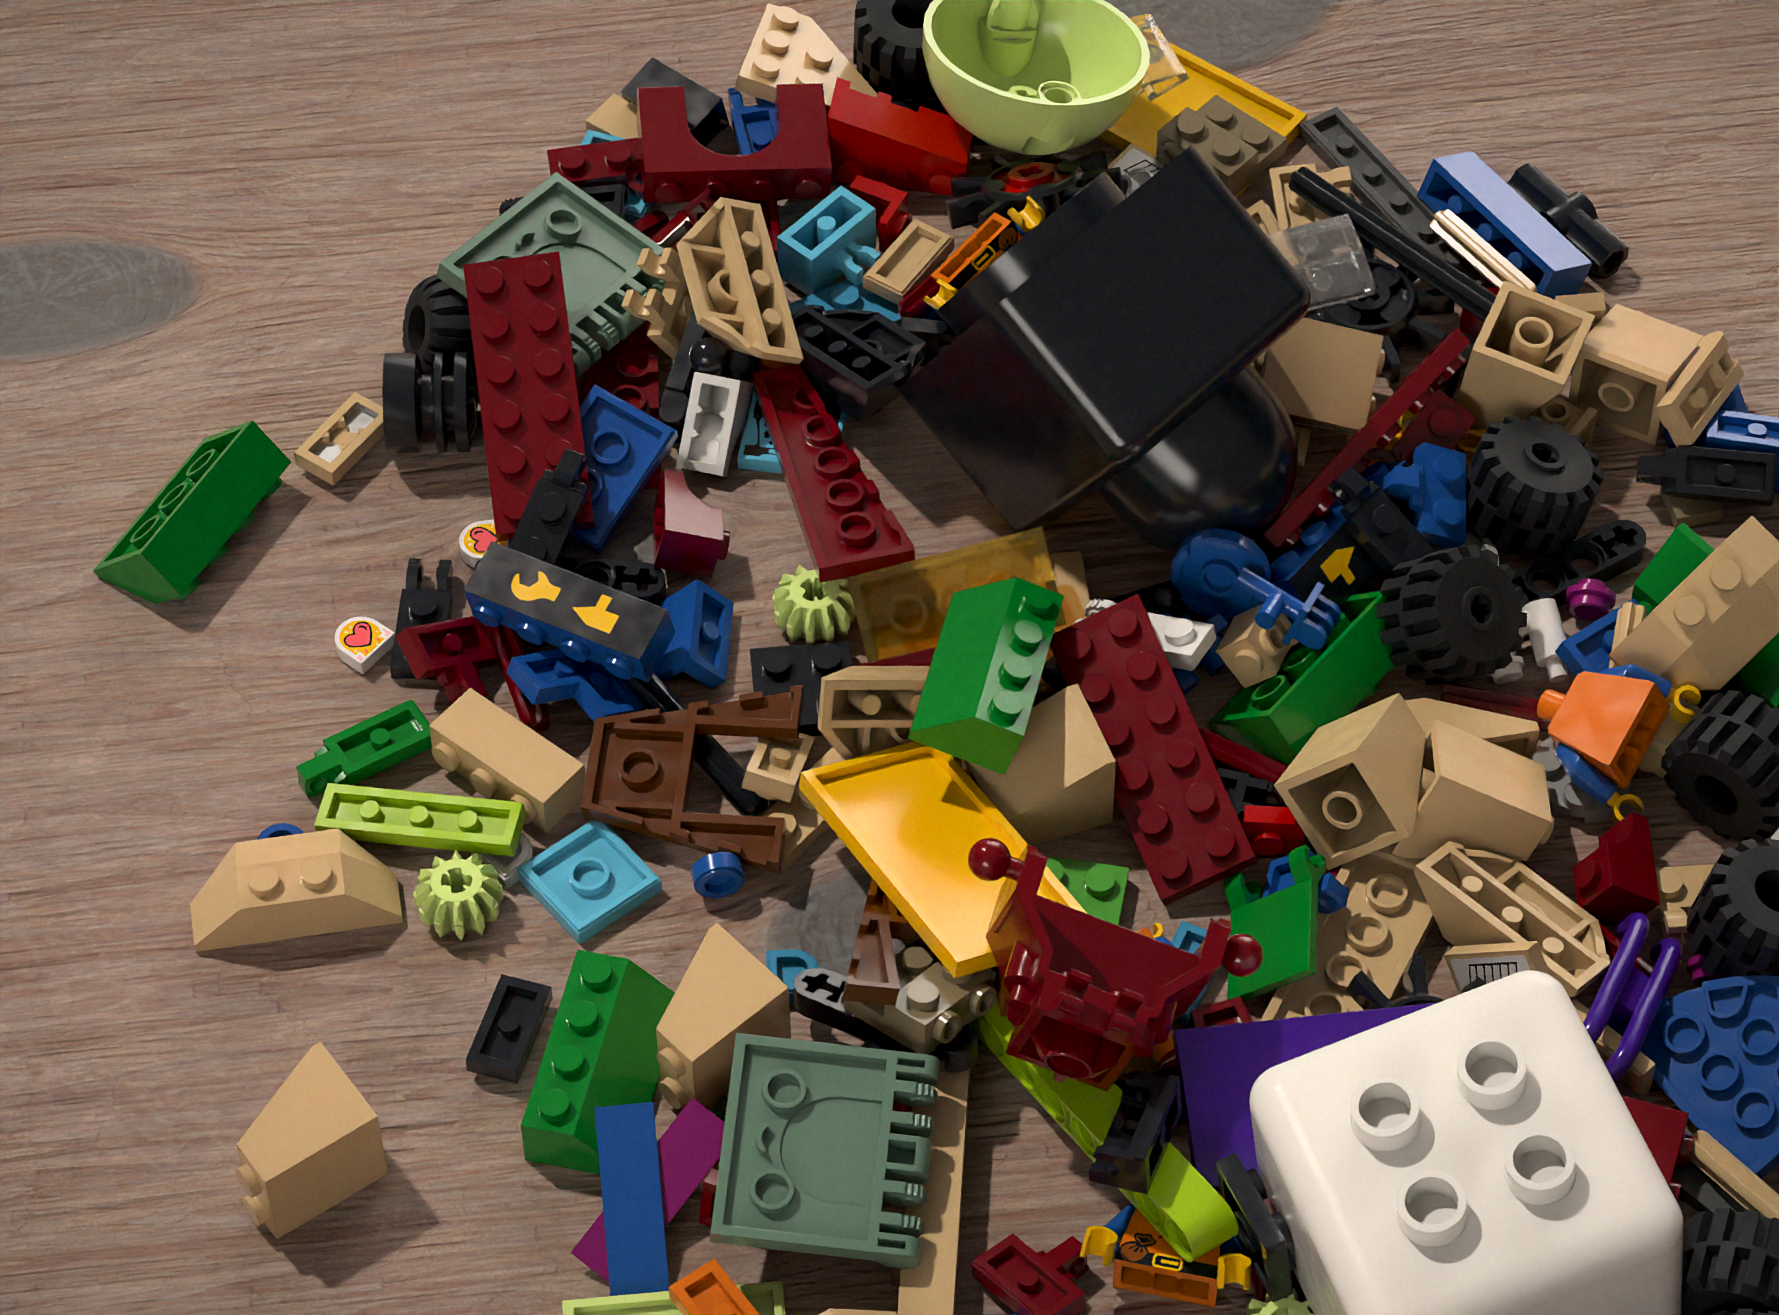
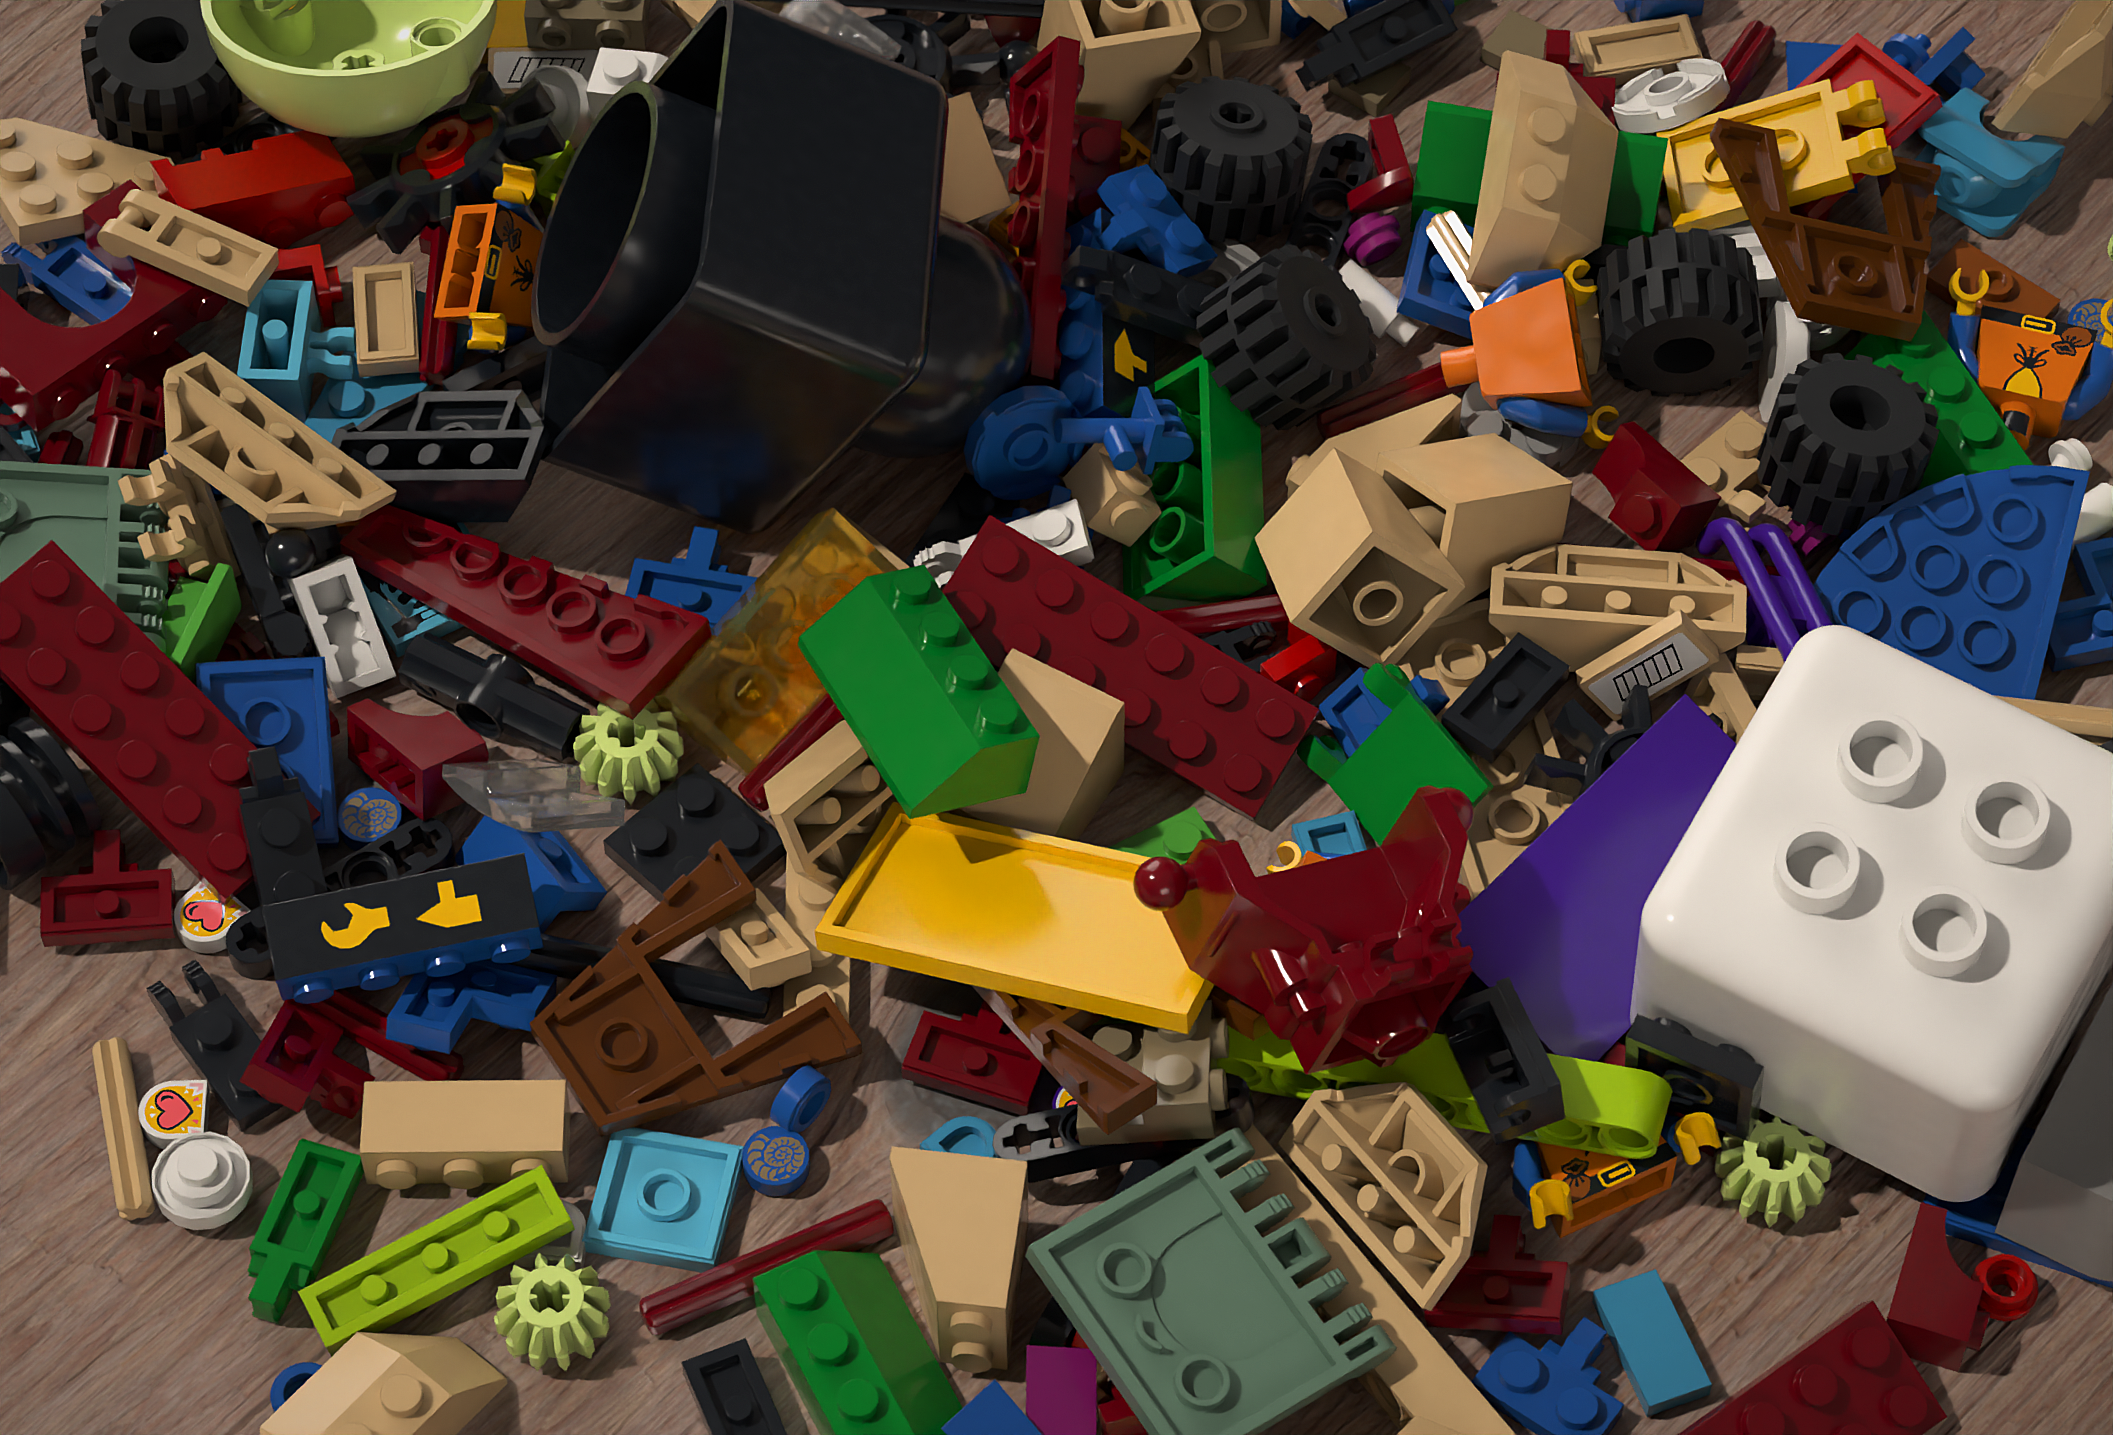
camera: 40 degrees left, 5 degrees up
none -> dark red hinge [40,829,175,947]
none -> tan axle [92,1037,155,1221]
none -> tan plate [97,189,279,307]
none -> white plate [152,1132,253,1230]
none -> bright green panel [162,563,242,686]
none -> blue tile [337,787,404,851]
none -> black piece [398,632,590,761]
none -> clear slope [442,759,625,833]
none -> blue hinge [625,526,759,644]
none -> dark red axle [639,1199,894,1335]
none -> blue tile [742,1126,810,1196]
none -> dark red hinge [901,1000,1046,1115]
none -> tan wedge [1278,1082,1488,1311]
none -> dark red tile [1345,114,1414,213]
none -> black plate [1441,632,1570,764]

